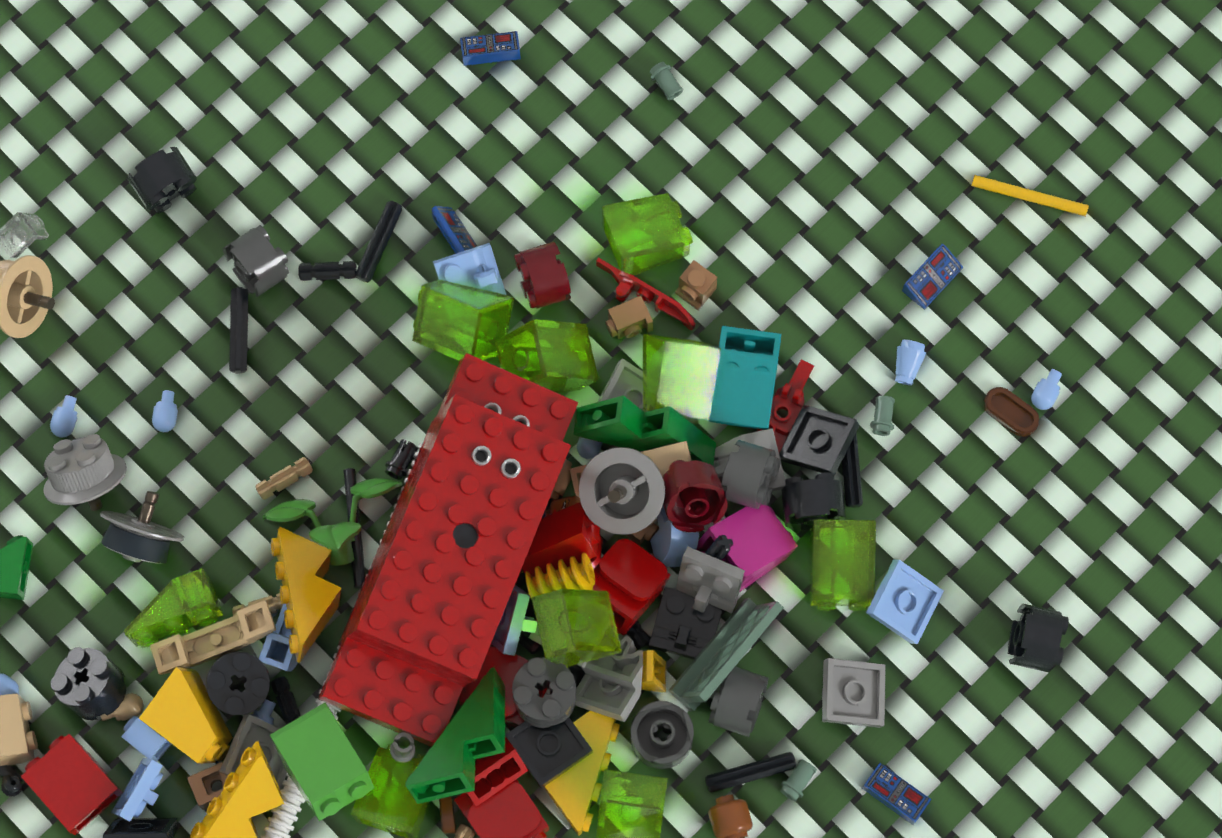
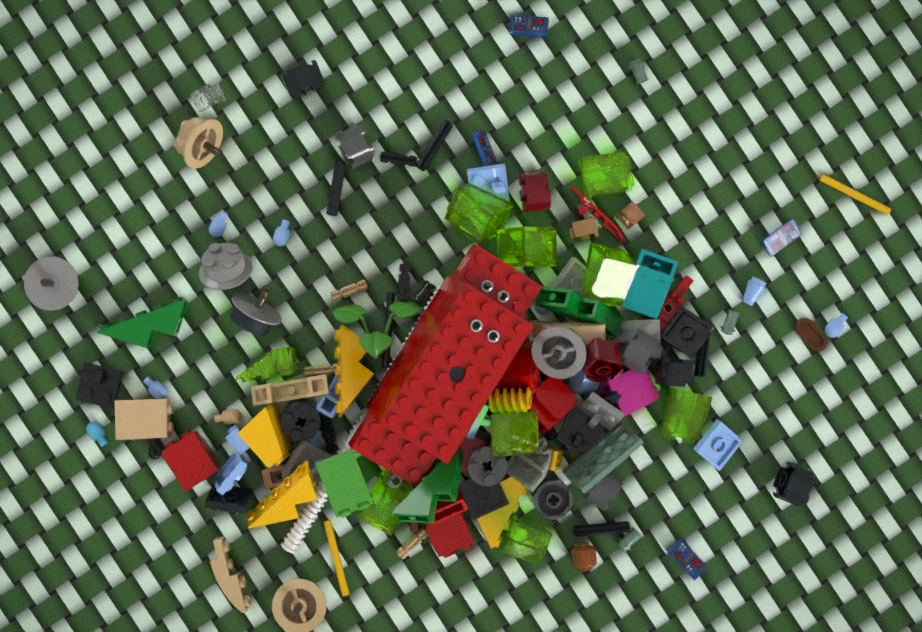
camera: 10 degrees right, 15 degrees up
black brick [50,647,126,721] -> none
light grey hinge [822,658,886,728] -> none
none -> black axle [397,263,411,301]

